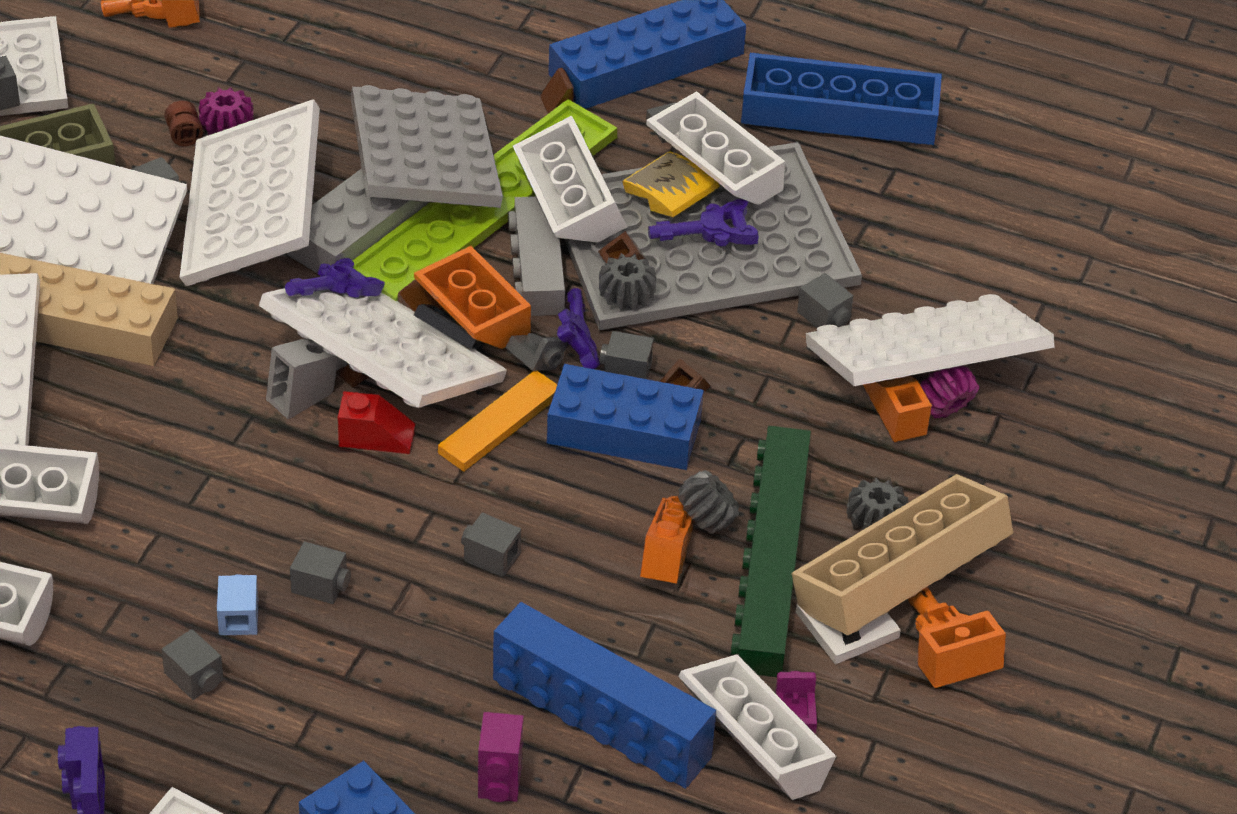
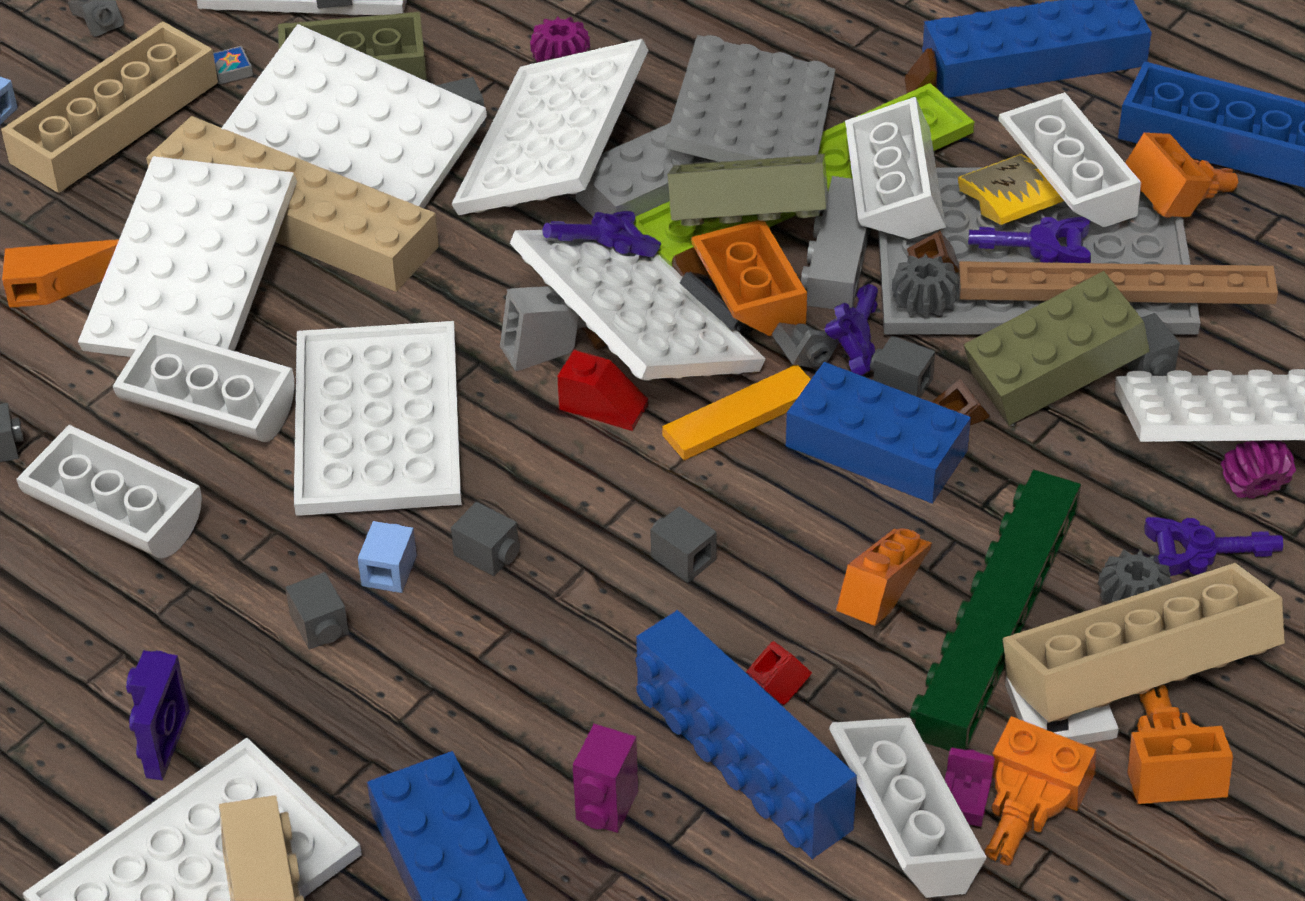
camera: 20 degrees right, 0 degrees up
copper wheel [164,100,203,147] -> none
dark grey gear [678,470,739,534] -> none
orange slope [863,375,932,442] -> none
none -> white plate [294,321,462,516]
none -> olive brick [667,154,828,226]
none -> red slope [746,641,812,705]
none -> medium nougat plate [958,261,1278,304]
none -> olive brick [963,271,1150,426]
none -> orange brick [984,716,1096,865]
none -> orange brick [1125,132,1238,218]
none -> dark purple piece [1144,517,1283,577]

